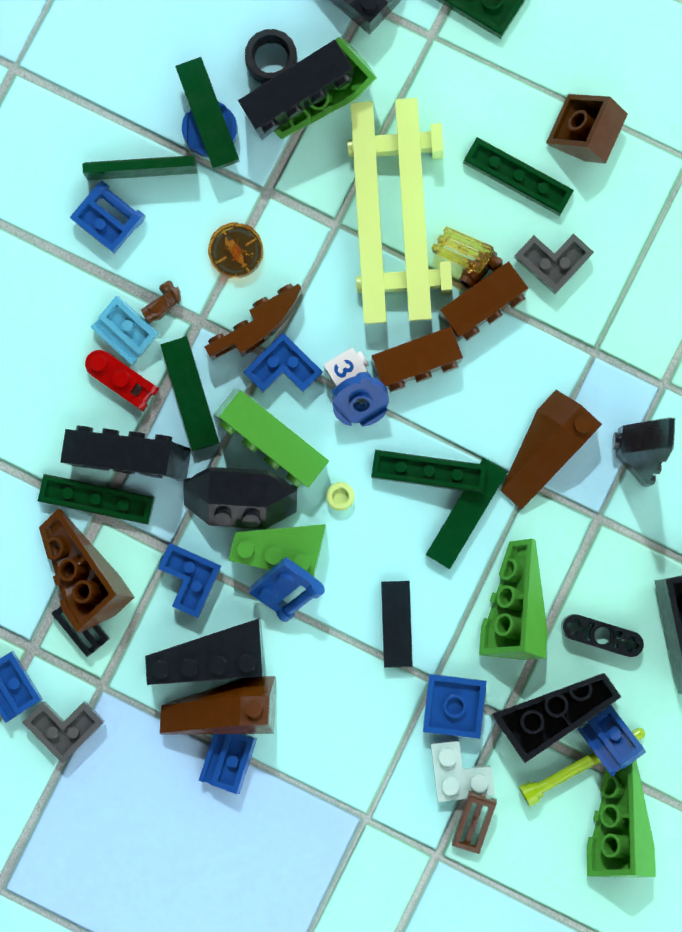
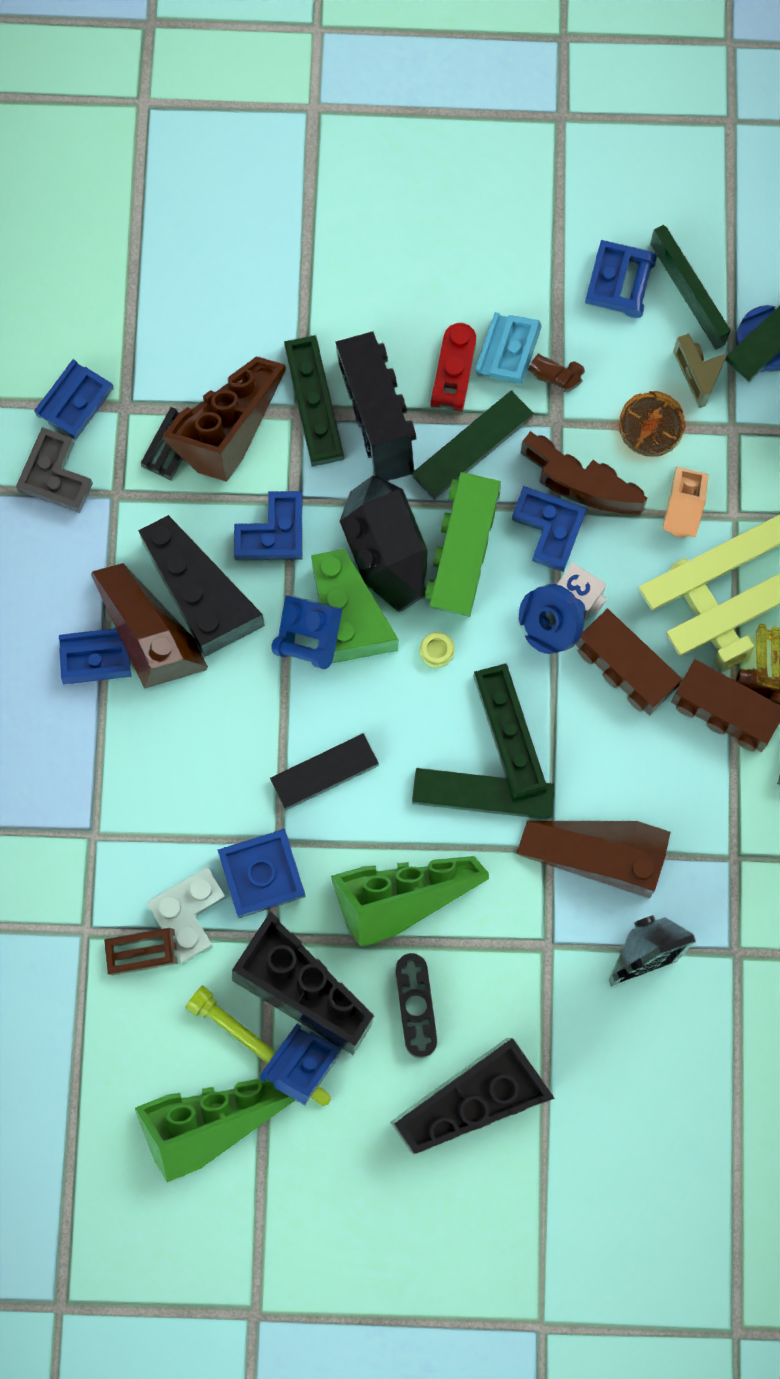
camera: 60 degrees right, 10 degrees down
none -> light nougat slope [663,467,709,537]
none -> olive slope [673,333,727,408]

